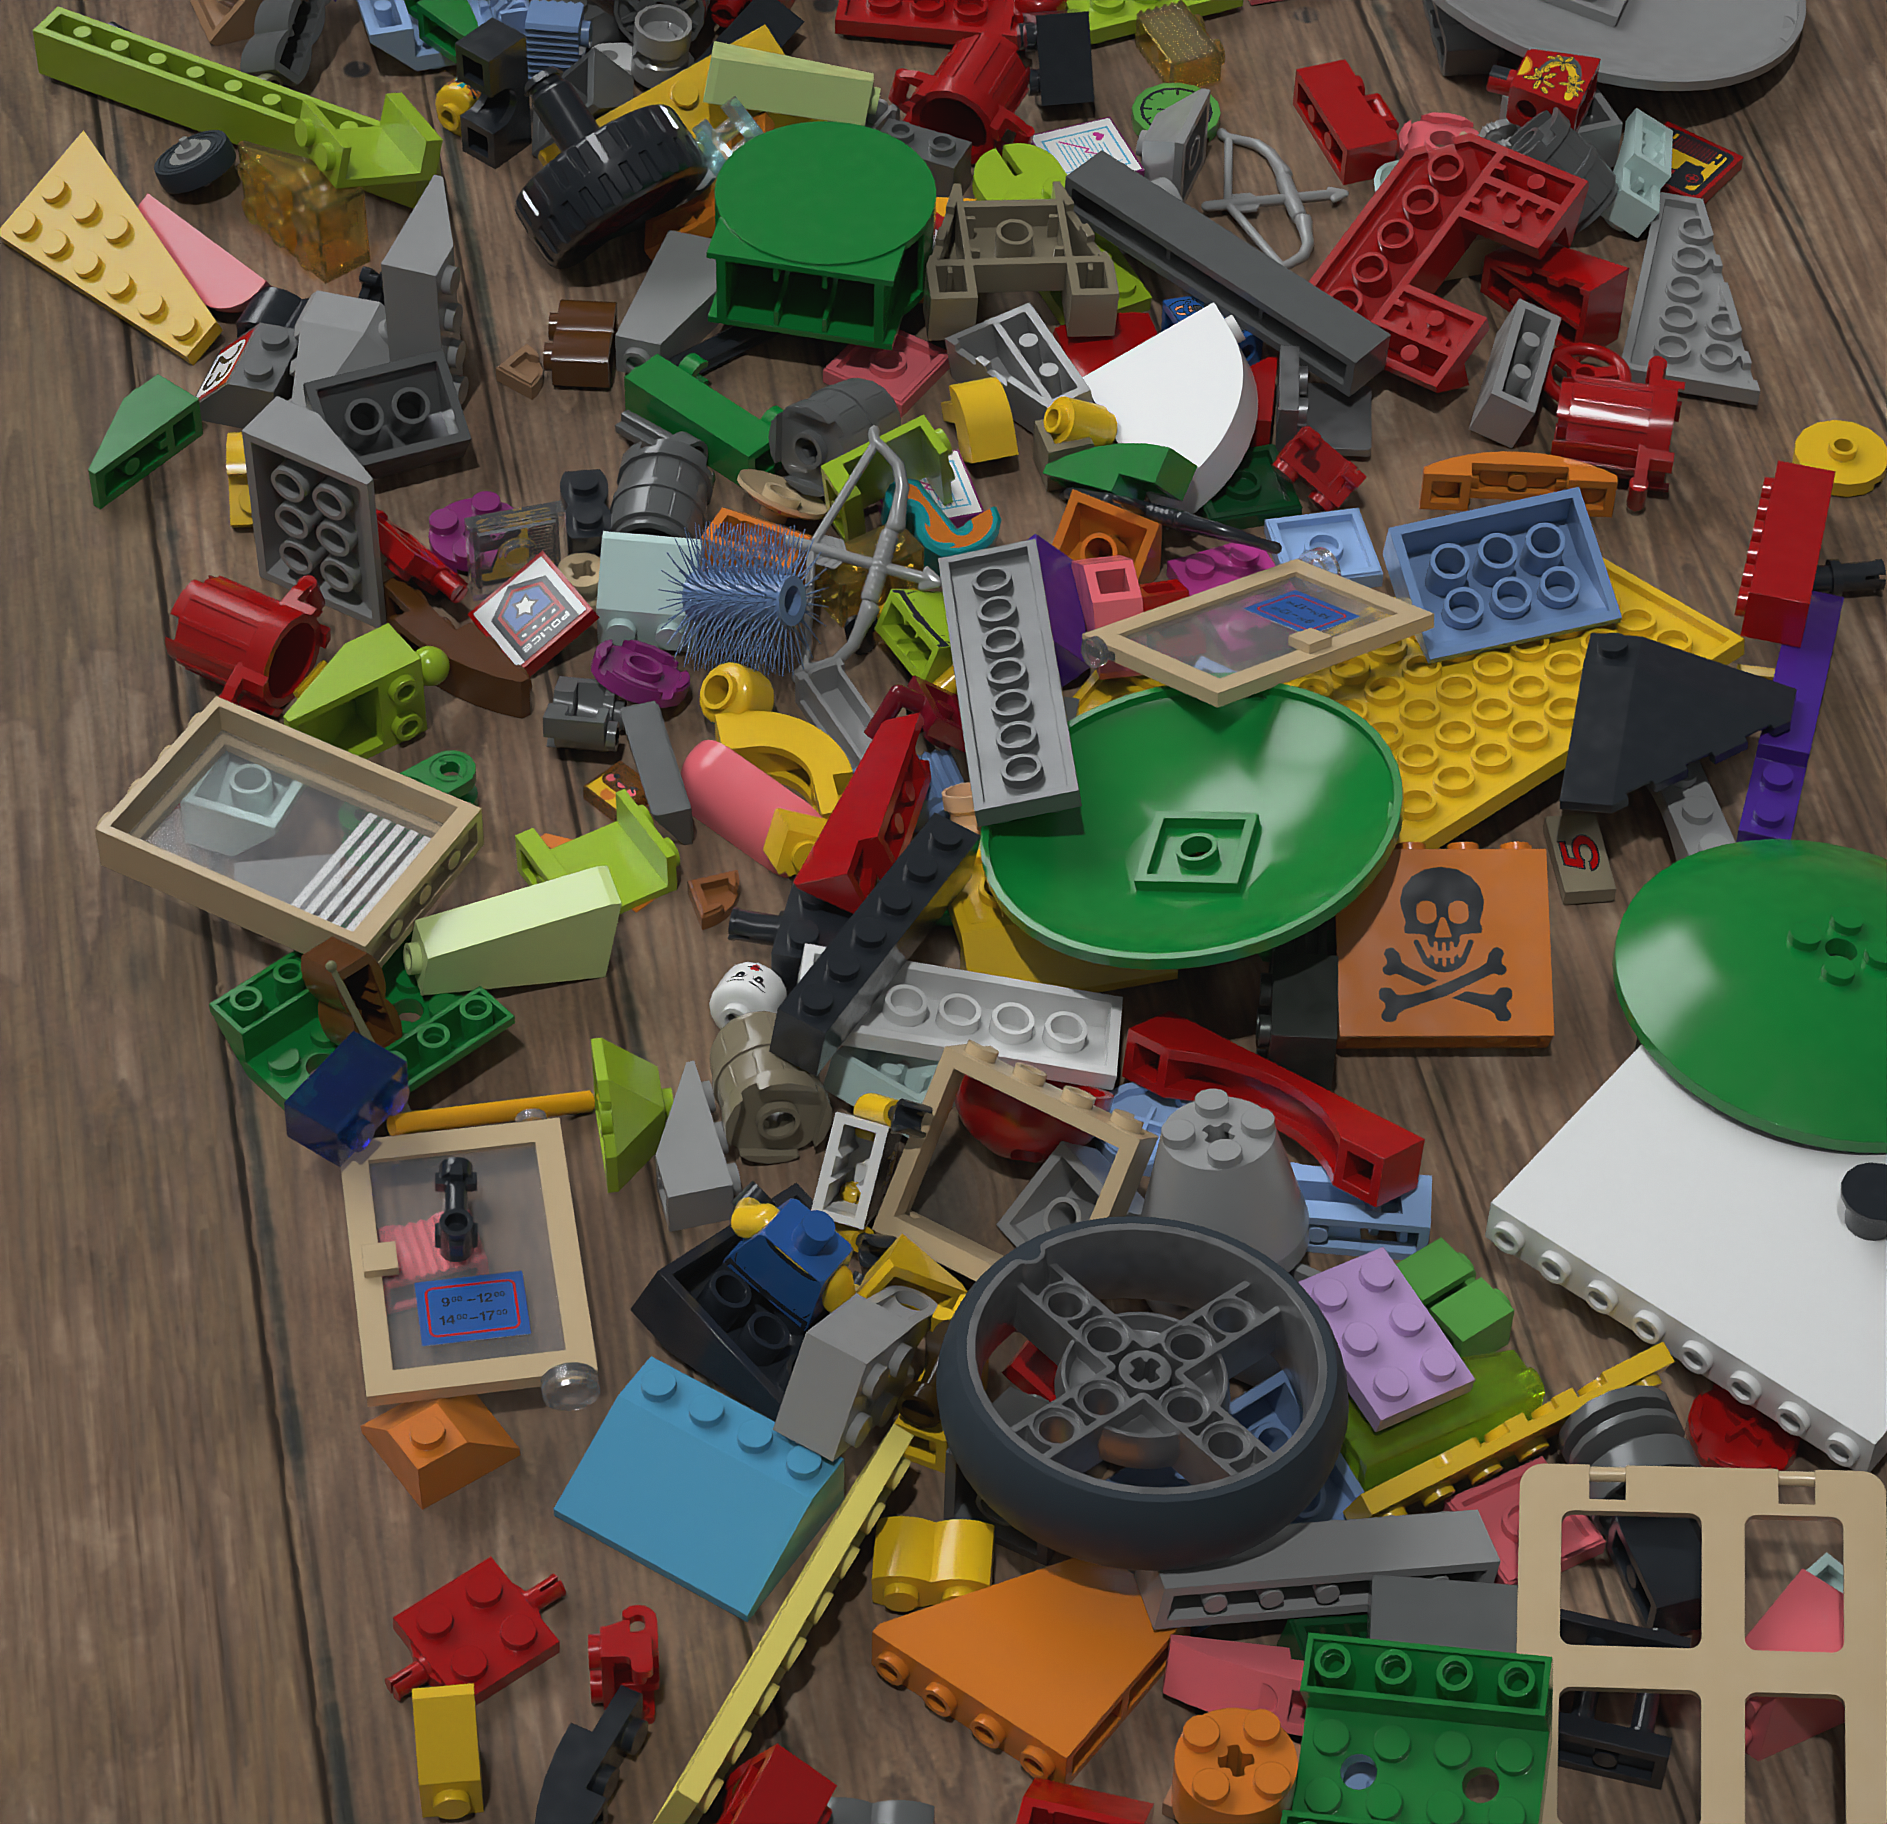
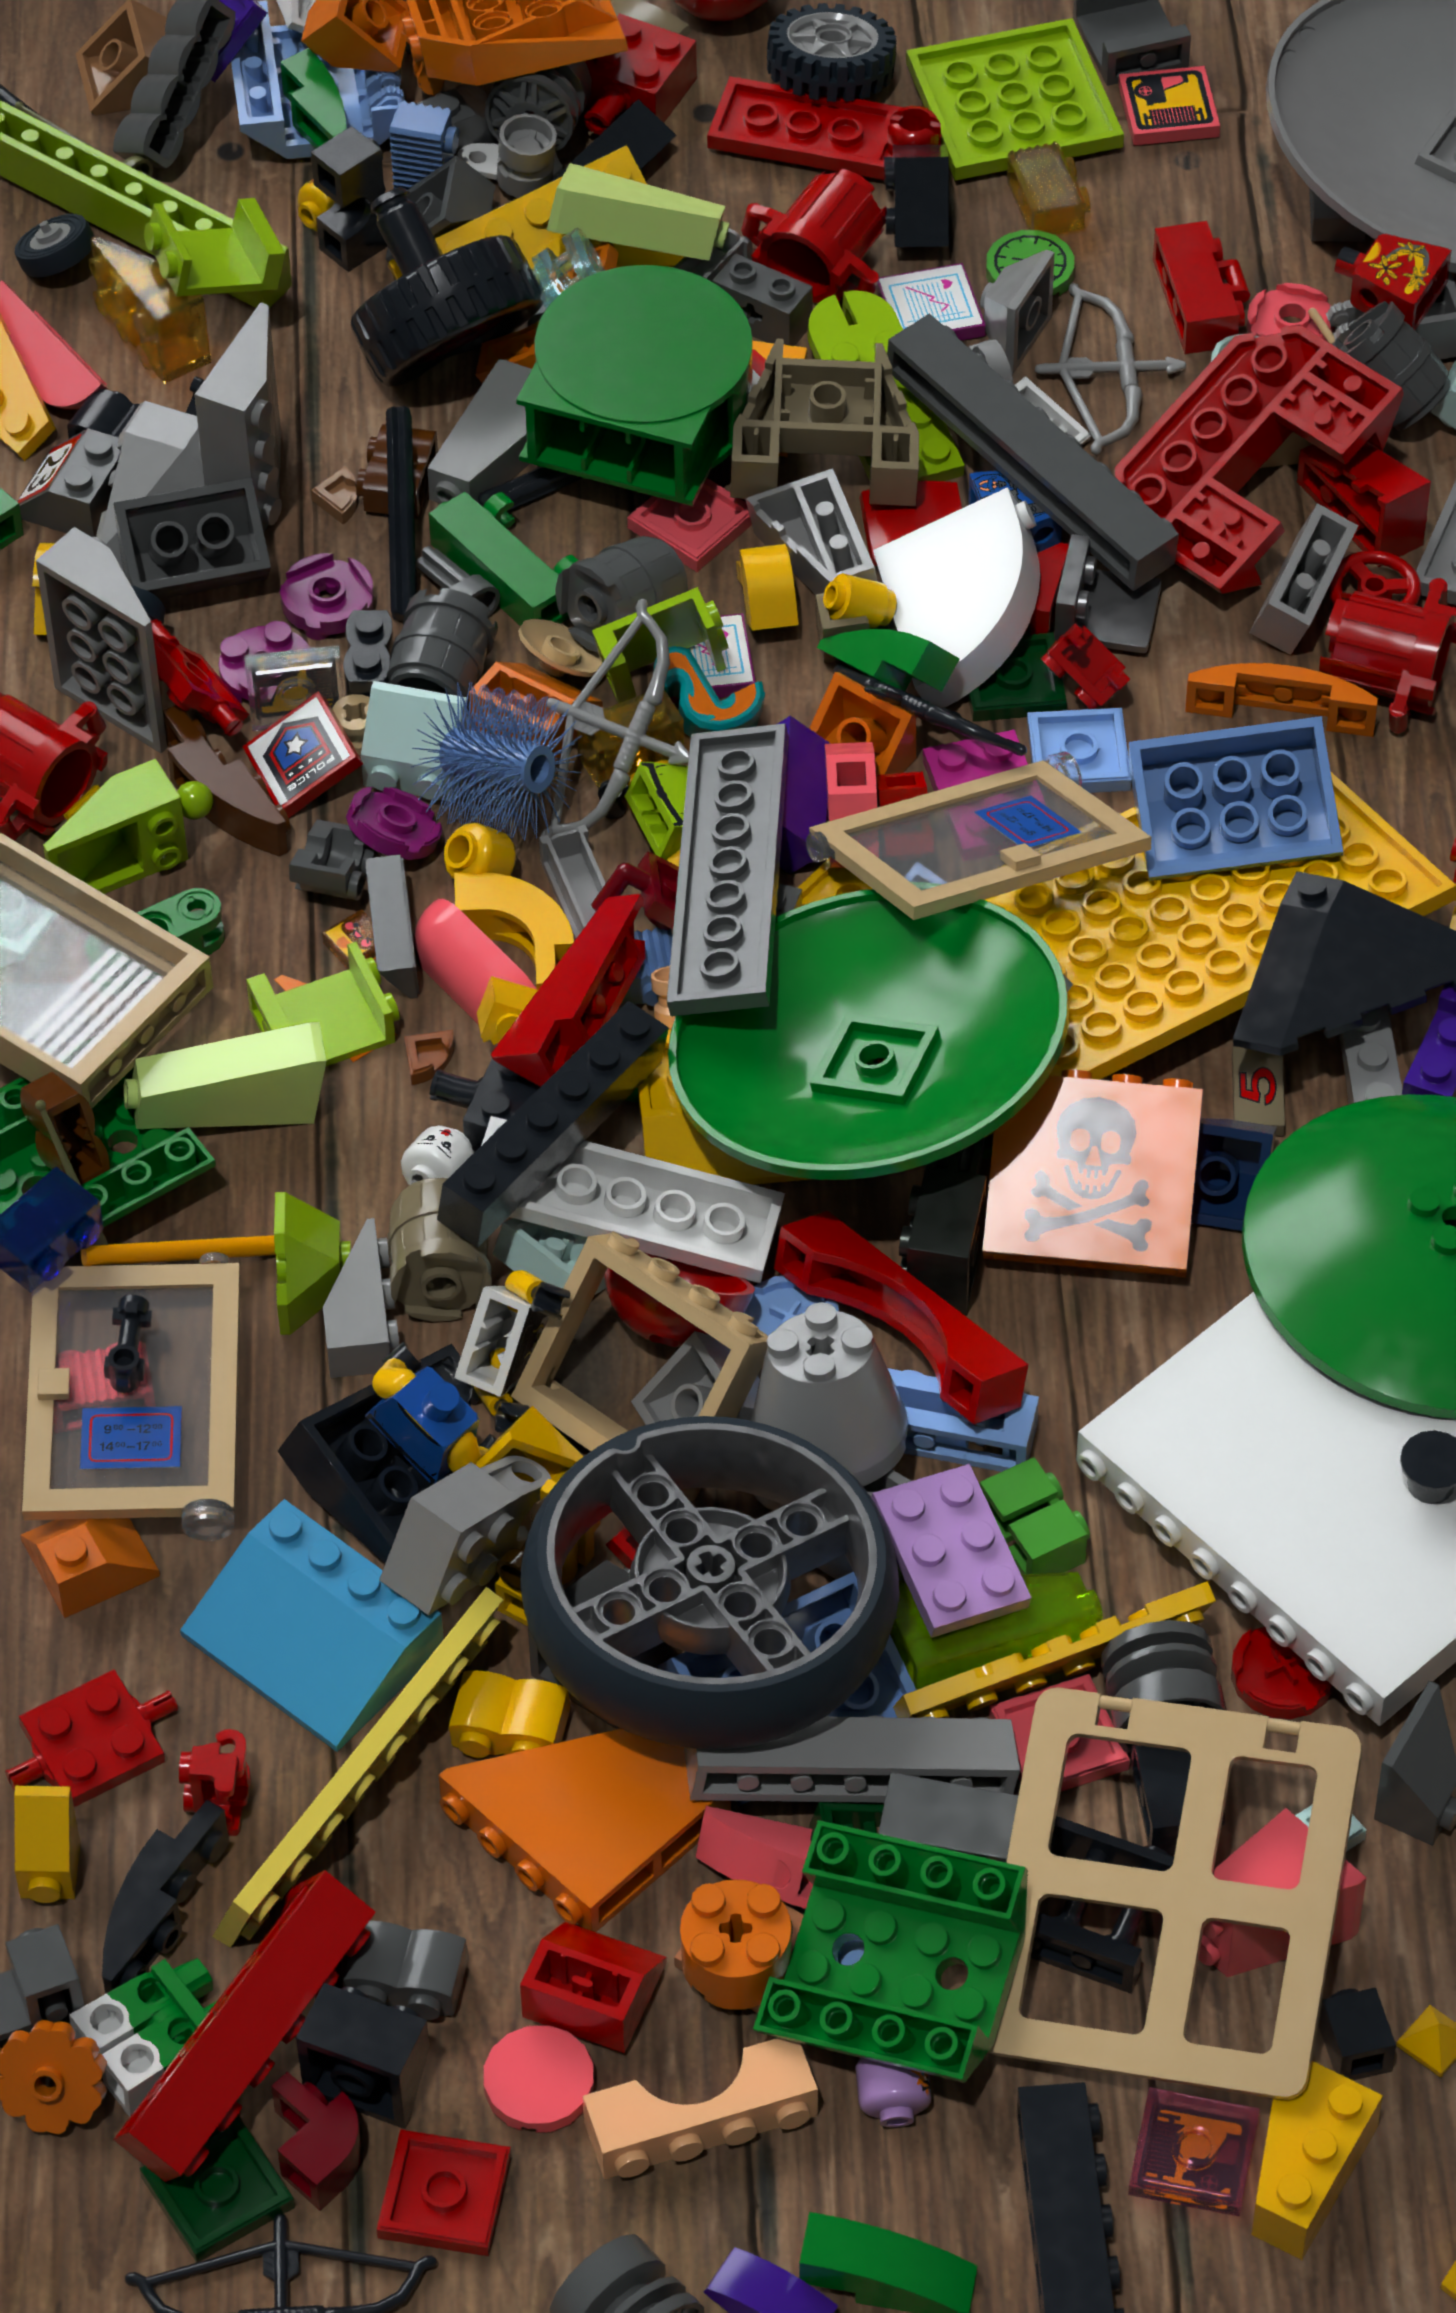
camera: 10 degrees right, 5 degrees up
none -> magenta plate [280,553,374,640]
none -> black axle [386,406,416,621]
none -> dark blue slope [1191,1118,1277,1231]

